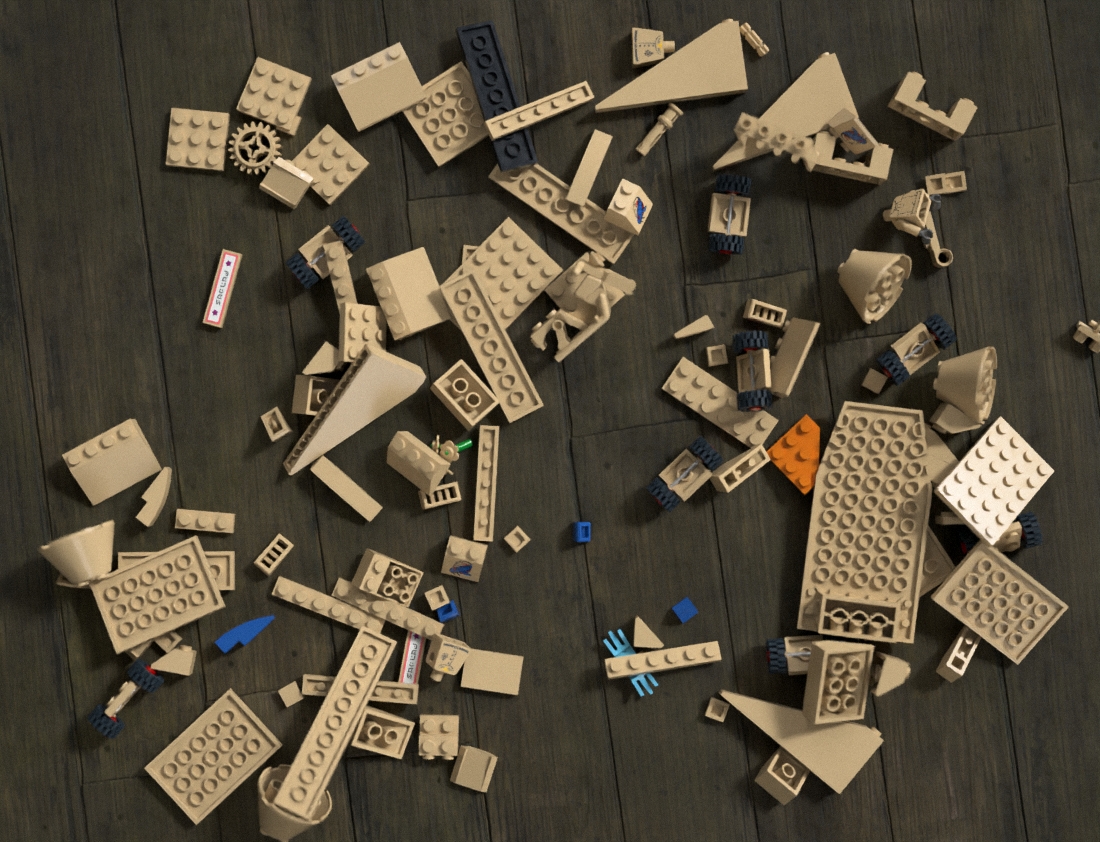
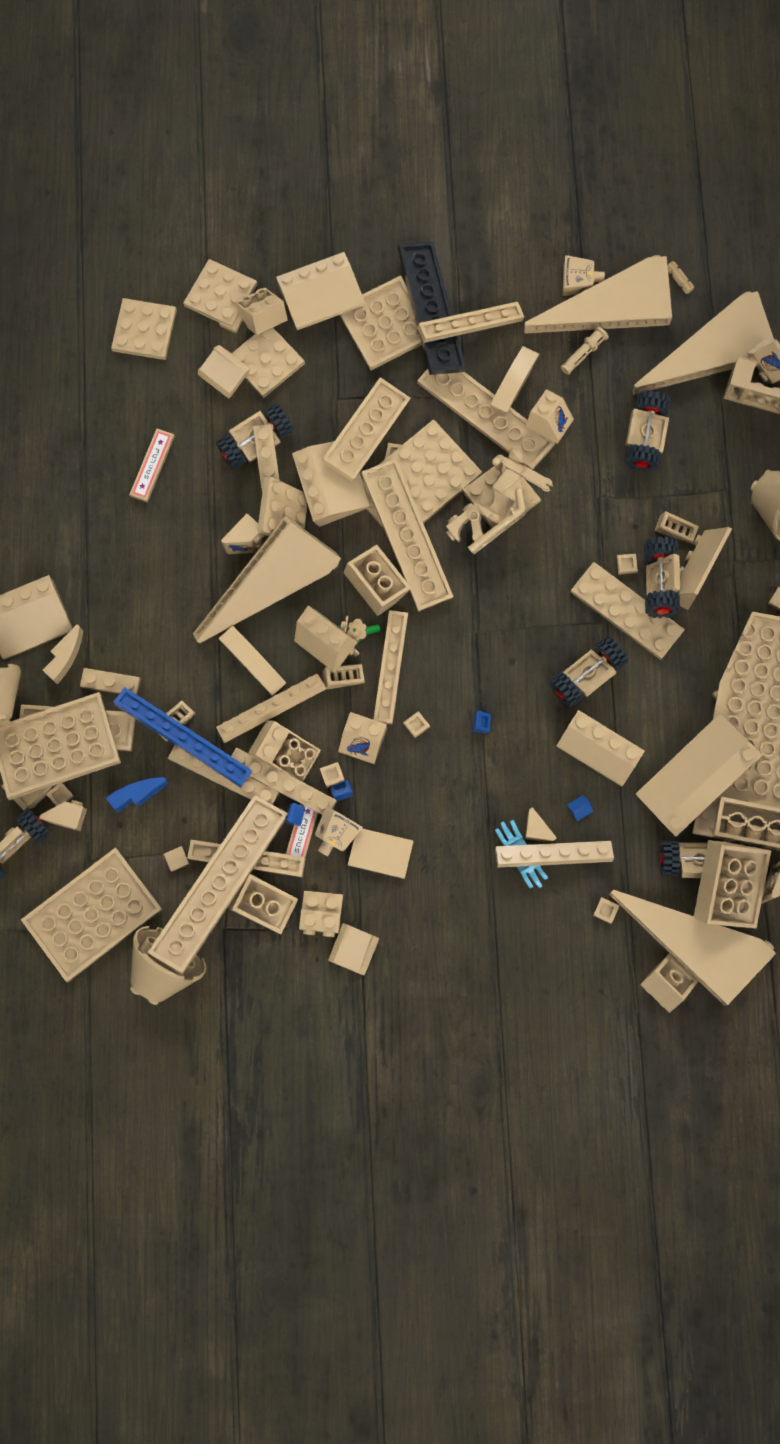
camera: 15 degrees right, 10 degrees down
tan gear [228,122,282,176] -> none
tan slope [261,407,293,442] -> none
tan slope [292,375,340,416] -> none
tan slope [673,315,714,339] -> none
tan slope [710,444,771,493] -> none
tan window [734,113,820,172] -> none
orange plate [767,414,820,495] -> none
none -> blue plate [114,687,252,788]
none -> tan plate [216,674,326,743]
none -> tan slope [234,288,288,335]
none -> blue slope [285,803,305,826]
none -> tan plate [321,377,411,482]
none -> tan slope [557,710,645,787]
none -> tan slope [636,714,762,836]

